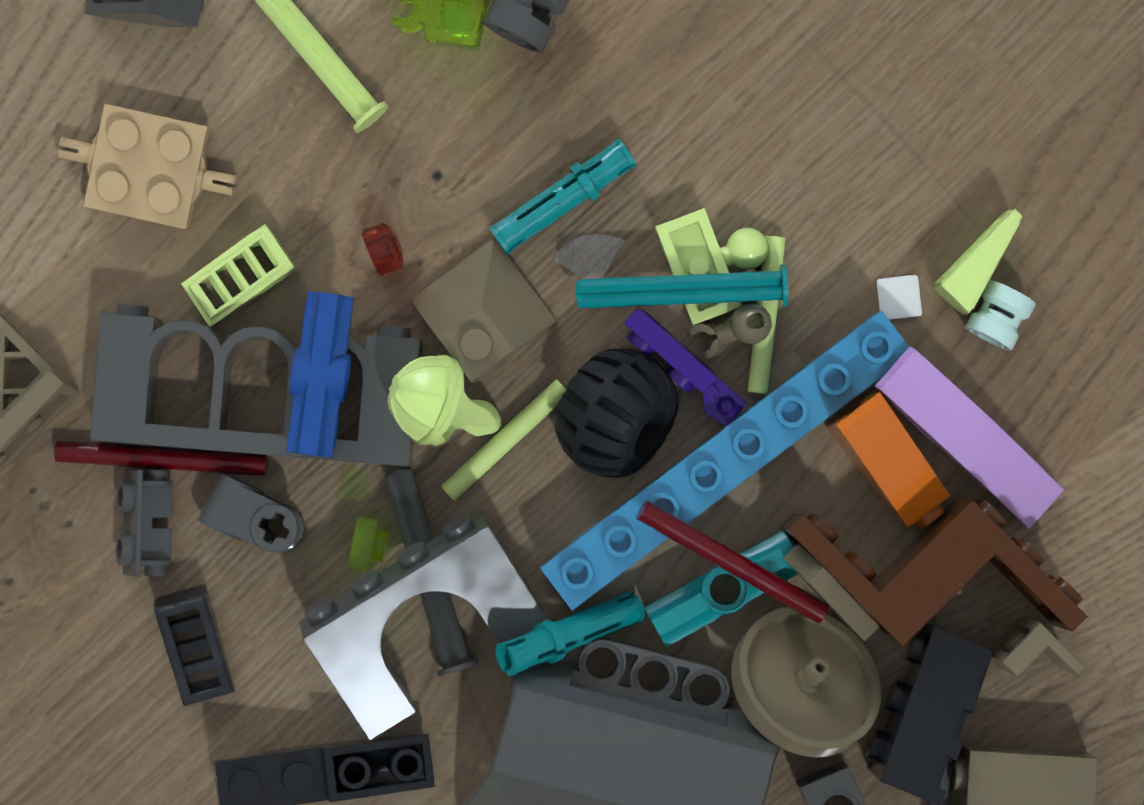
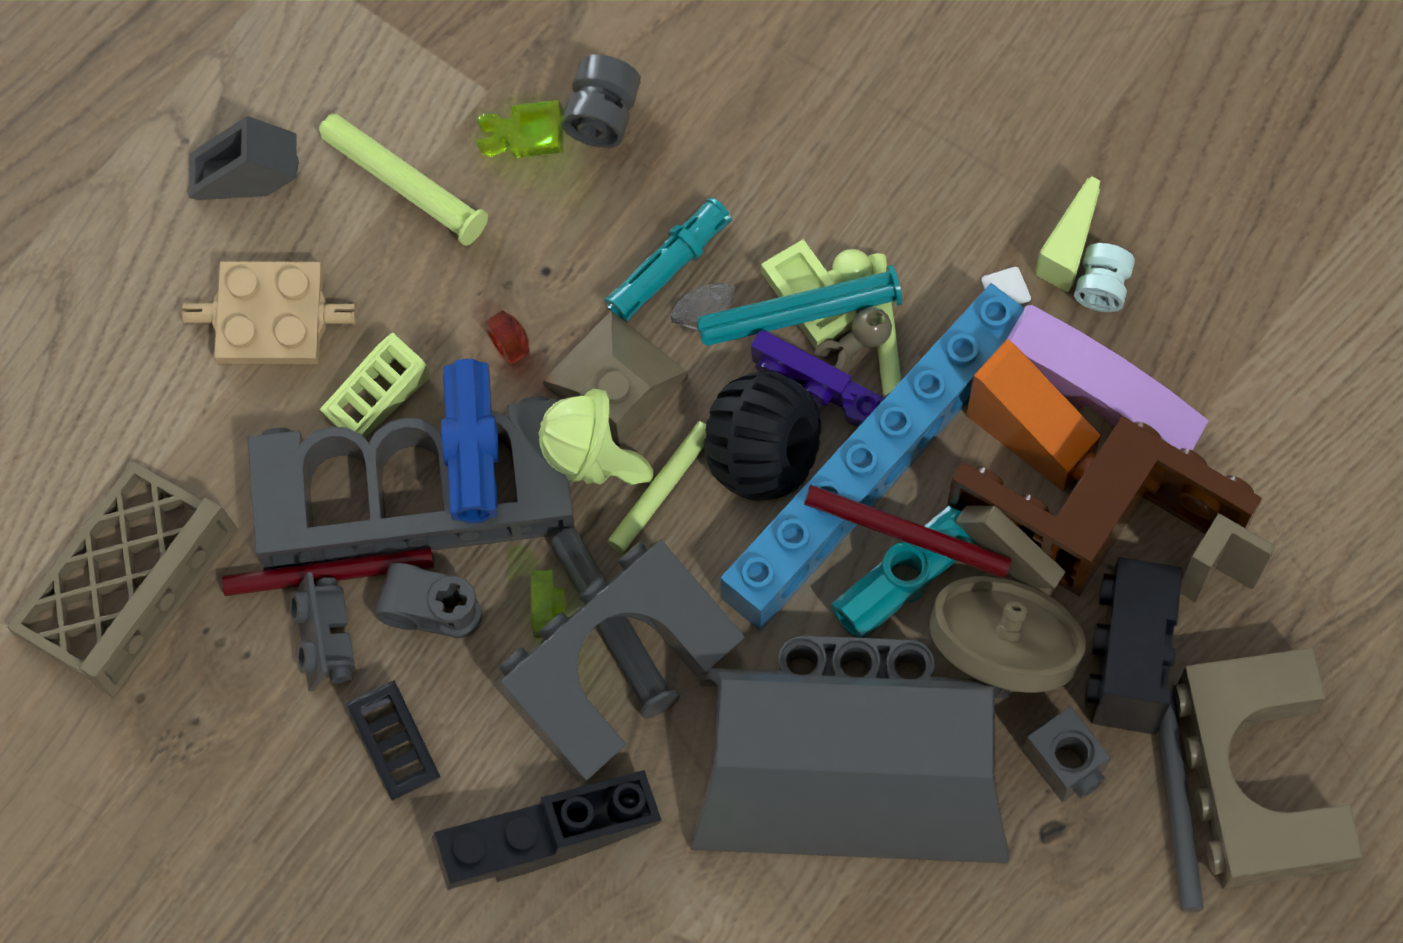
camera: 10 degrees left, 20 degrees down
teal pin [495,591,645,676] -> none

